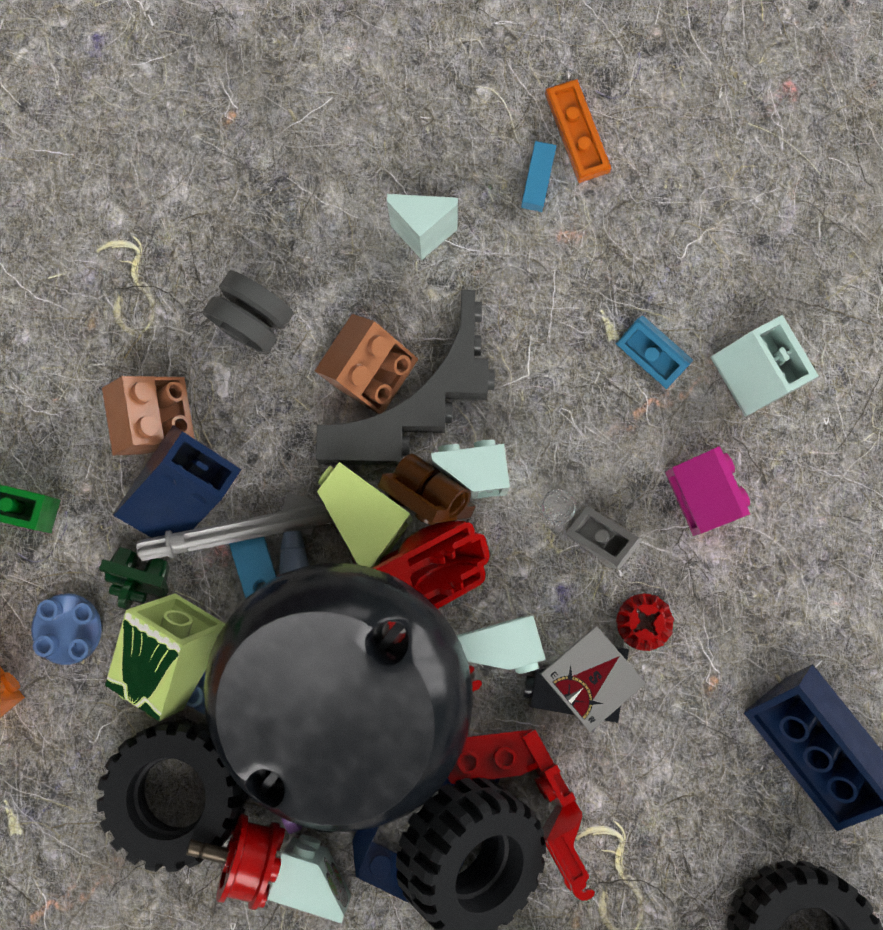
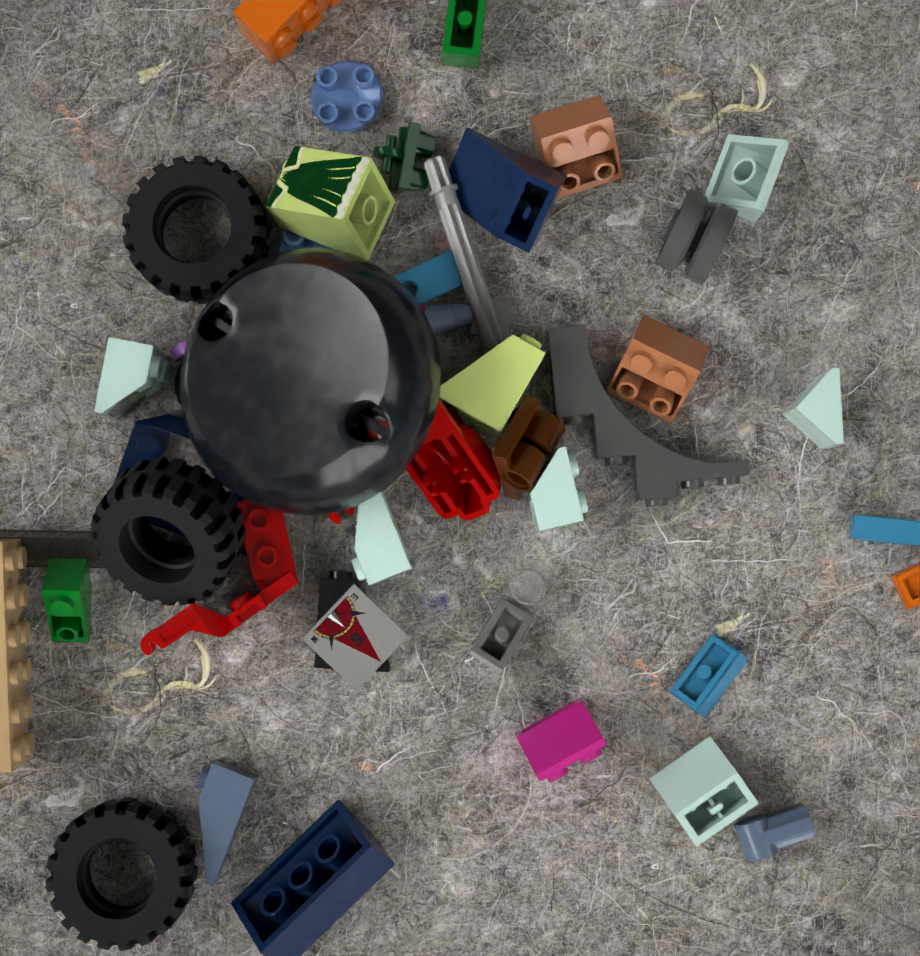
camera: 80 degrees right, 5 degrees up
red wheel [186,814,285,910] -> none
red gear [616,593,675,651] -> none
none -> sand blue slope [197,759,259,886]
none -> light aqua slope [705,134,789,222]
none -> sand blue piece [734,804,815,862]

